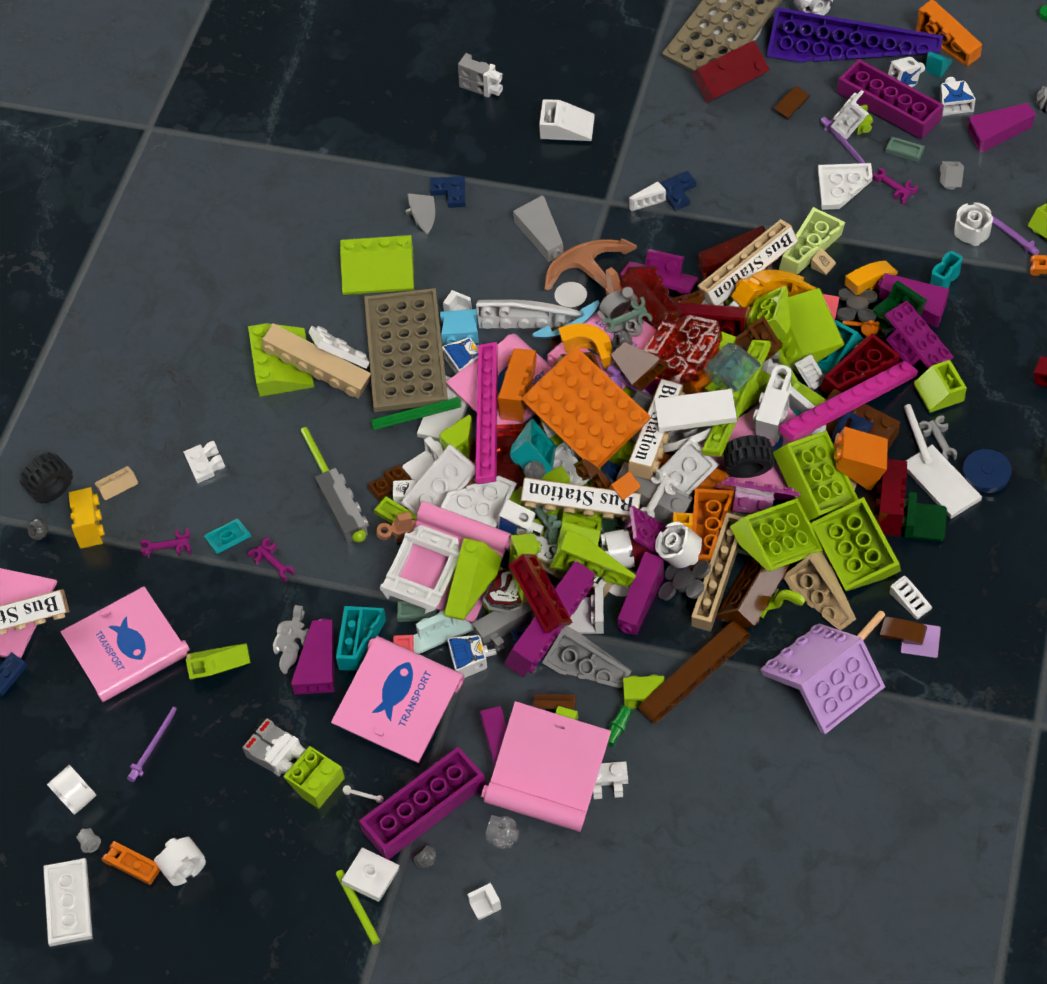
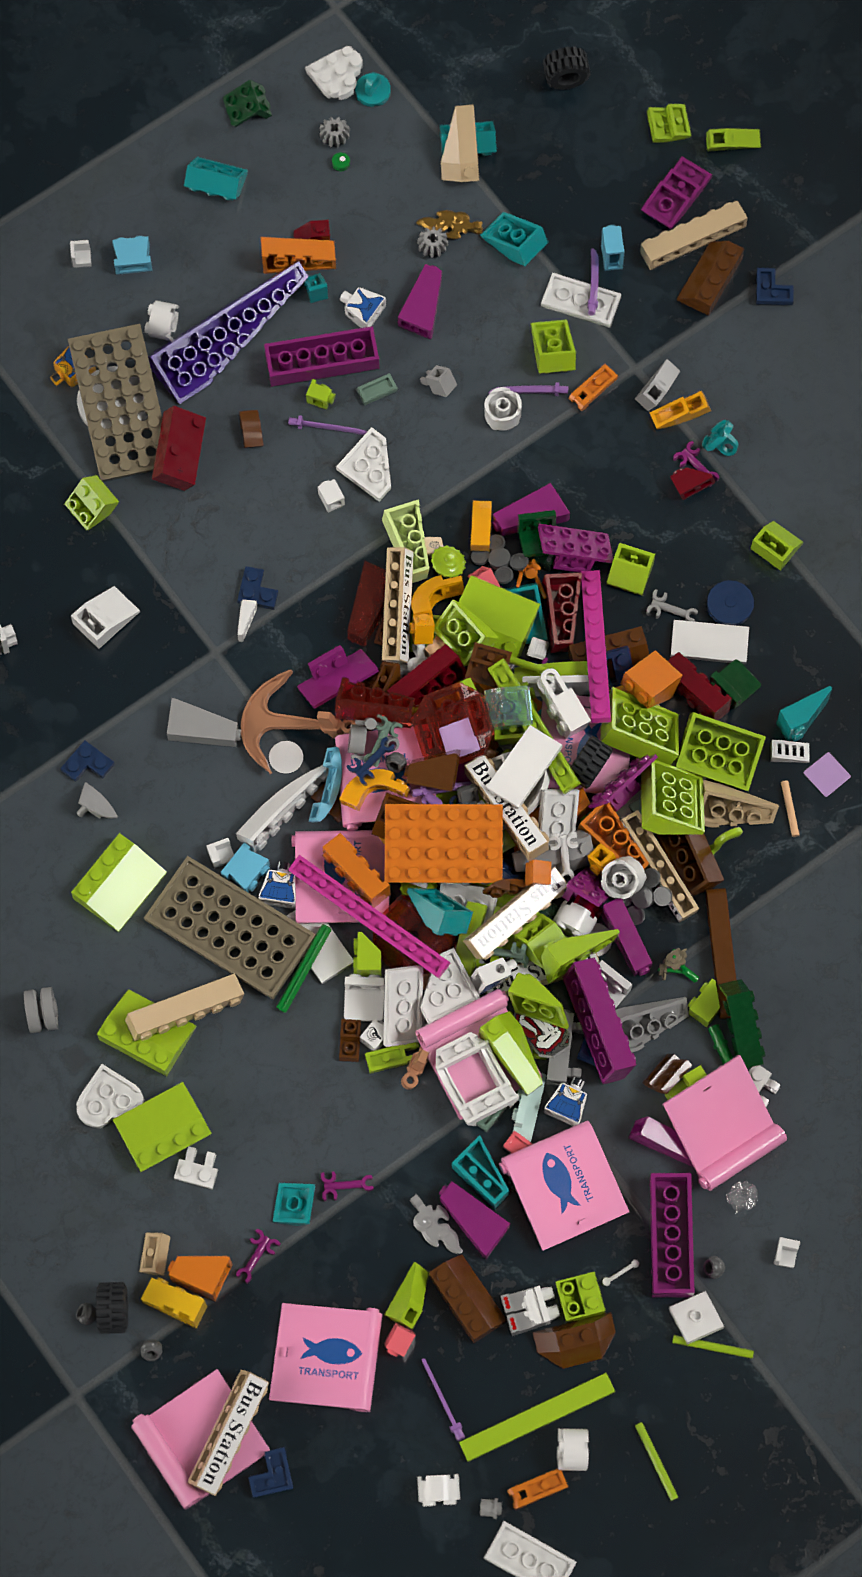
camera: 55 degrees left, 15 degrees up
piece [301,427,369,544] -> none
white plate [309,326,370,369] -> none
dark red fence [509,554,573,633] -> none
dark grey piece [525,461,545,480] -> none
lavender bracket [760,623,885,734] -> none
white bracket [831,90,869,139] -> none
magenta bar [872,168,919,204] -> none
reddish brown slope [880,617,927,645] -> none
white torso [888,57,925,87] -> none
white bar [904,404,932,464] -> none
teal brick [930,251,963,289] -> none
none -> light grey wheel [24,986,58,1033]
none -> lime slope [65,475,119,530]
none -> white plate [77,1064,144,1128]
none -> lime slope [113,1082,212,1172]
none -> orange slope [168,1256,232,1301]
none -> dark red slope [293,219,330,241]
none -> white brick [318,479,345,512]
none -> dark blue bar [346,737,396,786]
none -> coral brick [384,1322,415,1357]
none -> reddish brown slope [429,1254,507,1343]
none -> lime piece [431,545,466,578]
none -> lavender sticker [439,717,480,757]
none -> lime tile [459,1373,615,1462]
none -> reddish brown wedge [533,1312,616,1369]
none -> lime bar [635,1423,679,1501]
none -> dark tan plant [658,948,699,983]
none -> dark green wedge [719,979,765,1068]
none -> teal slope [776,686,832,741]

